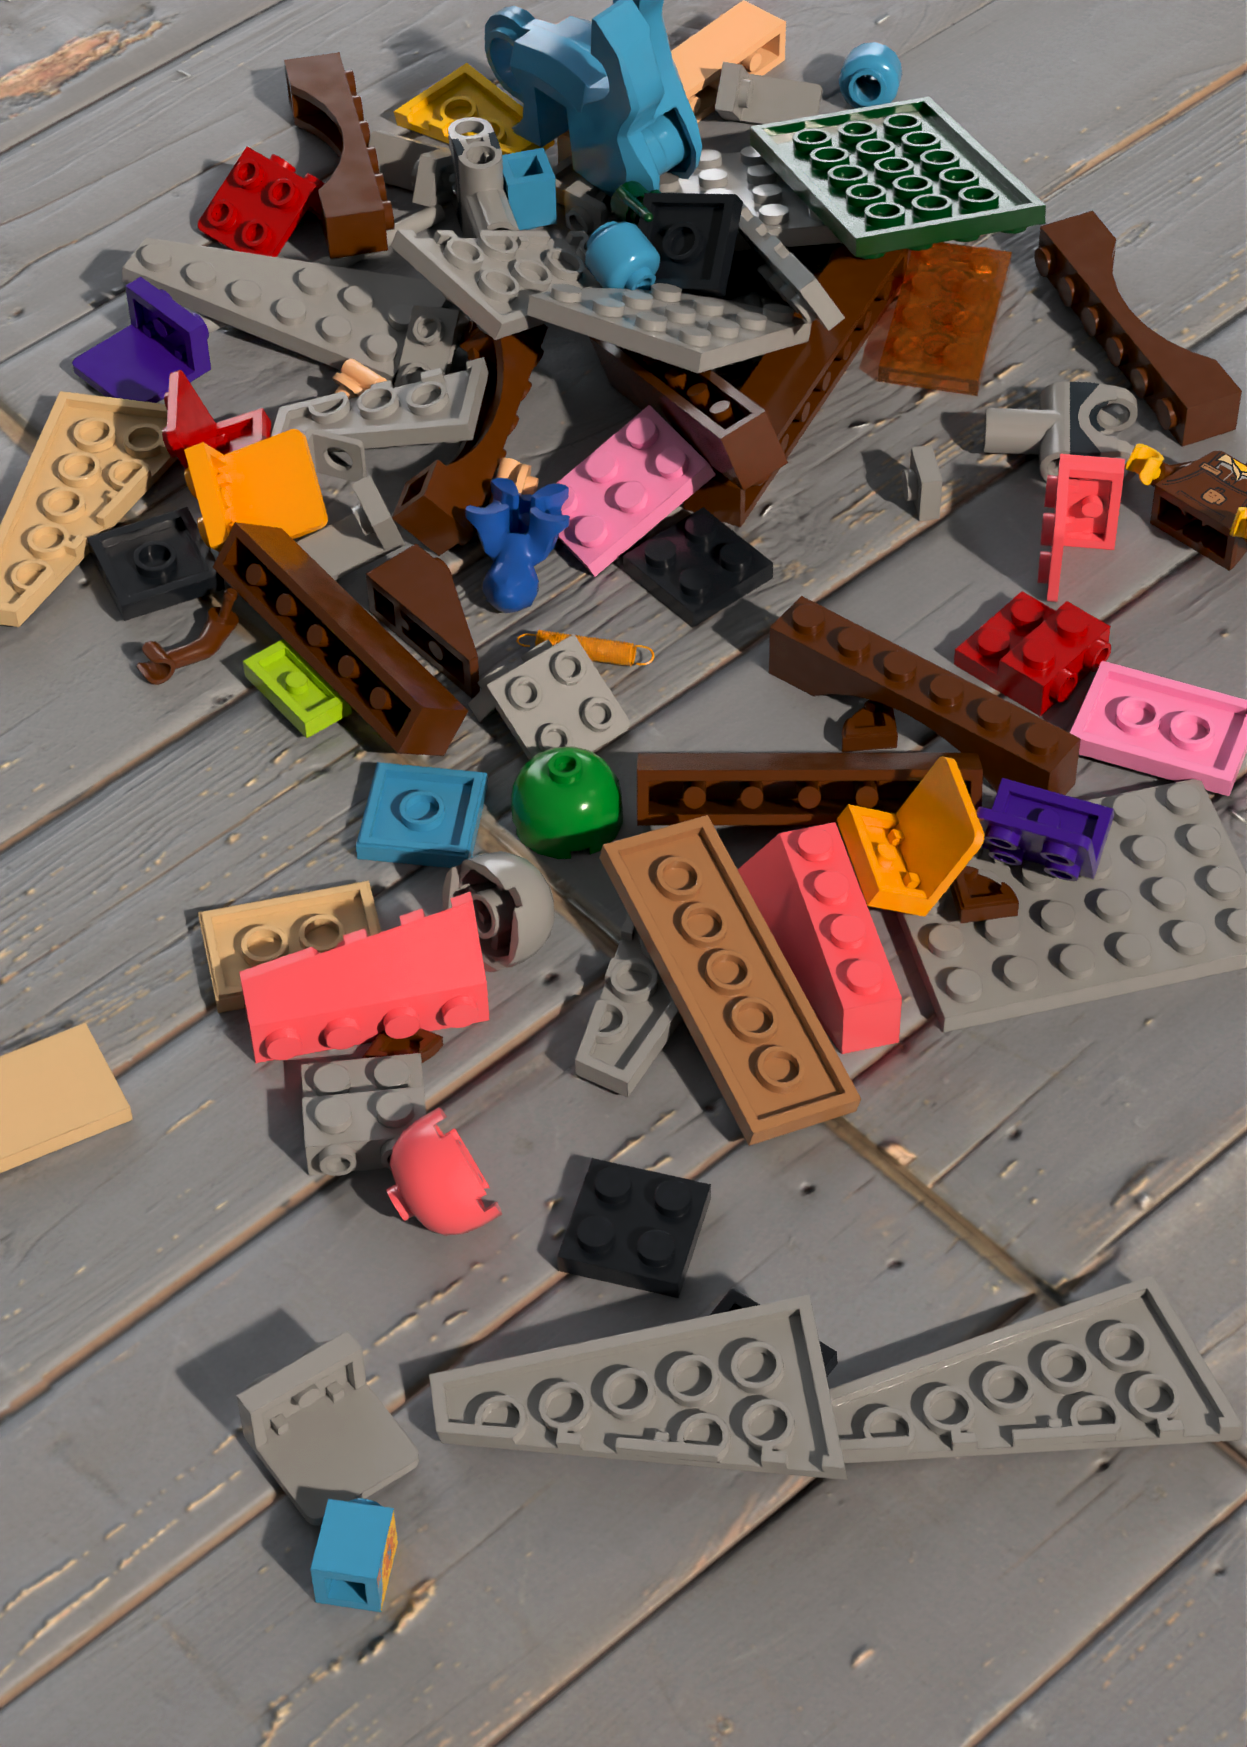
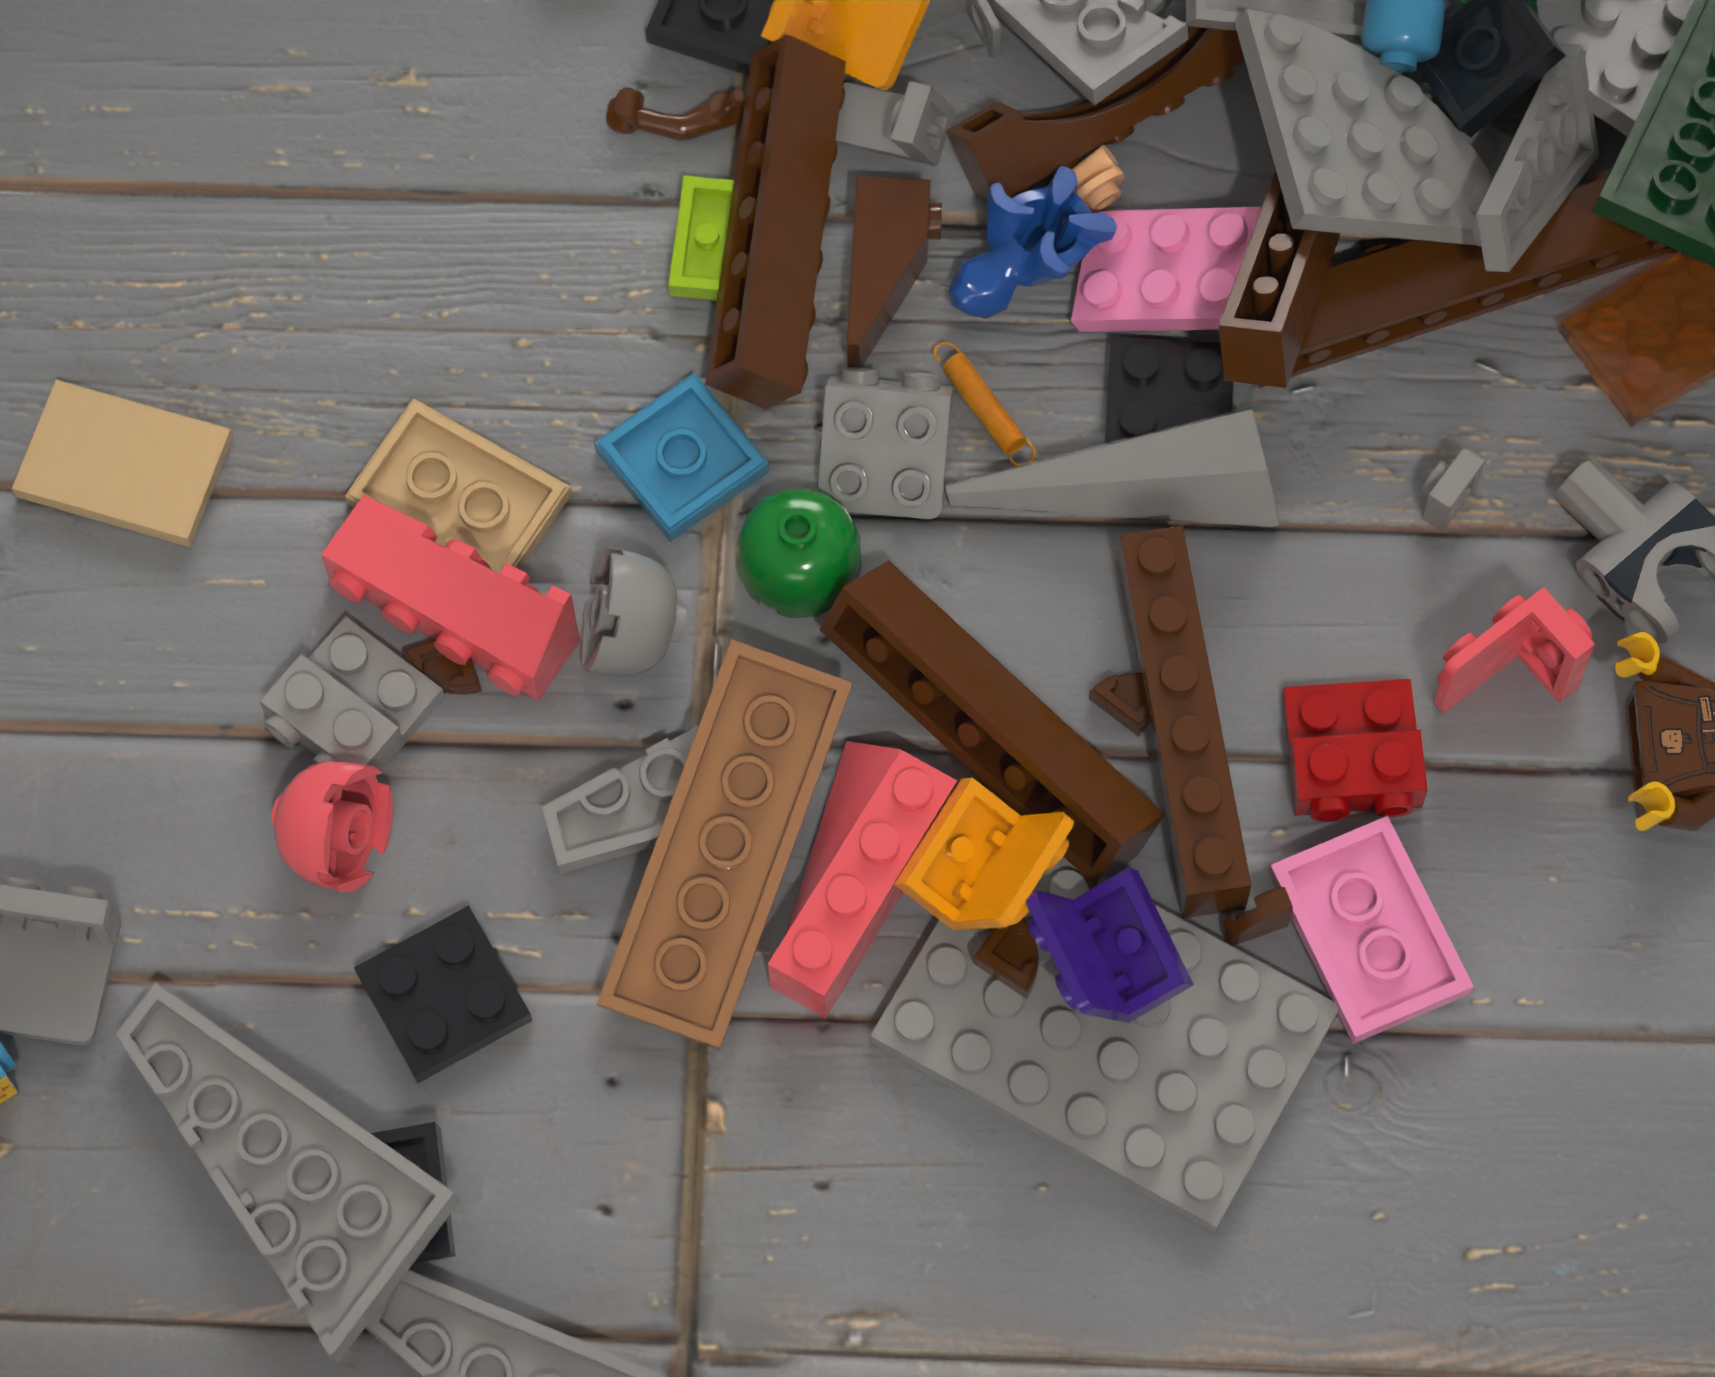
camera: 45 degrees right, 20 degrees up
none -> light grey wedge [945,407,1280,527]
none -> reddish brown tile [1219,886,1293,946]

